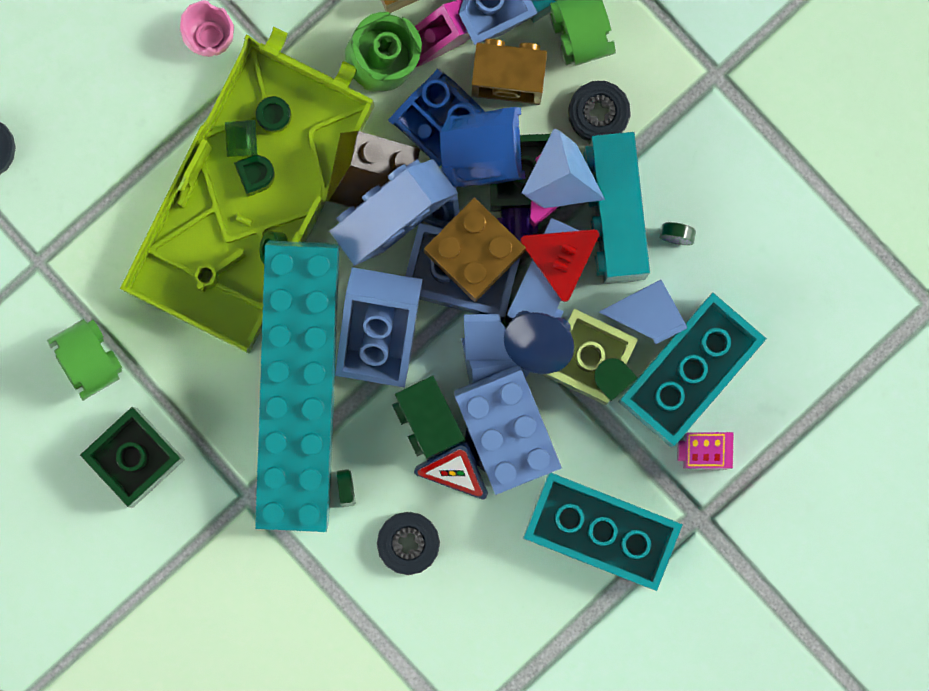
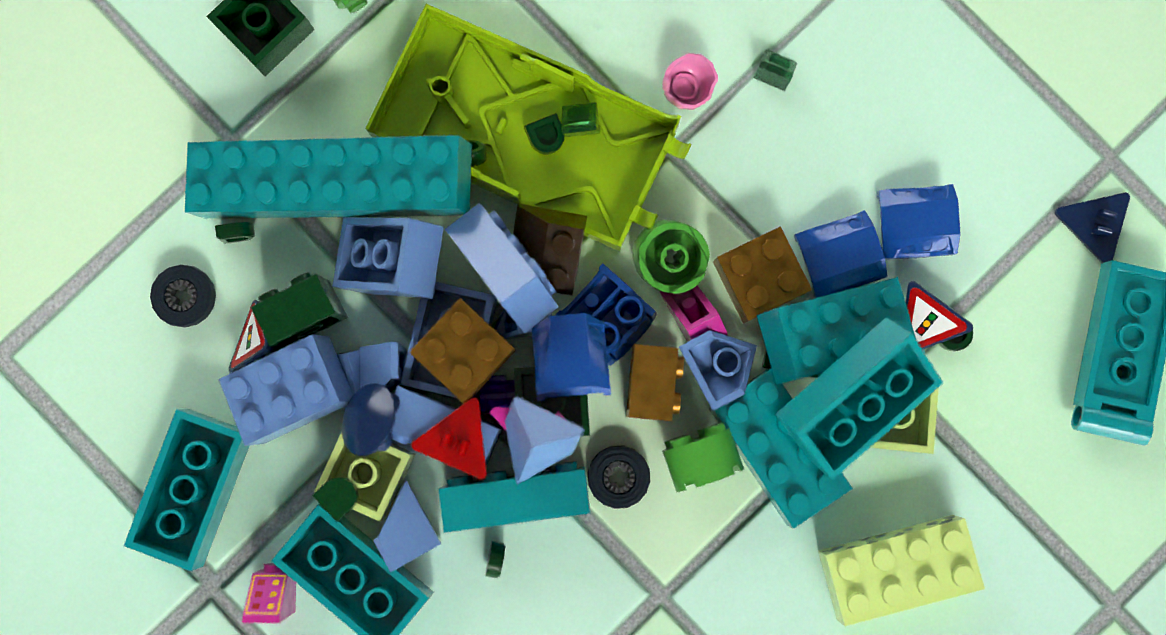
camera: 90 degrees right, 0 degrees up
dark green tile [256,96,292,133] -> none

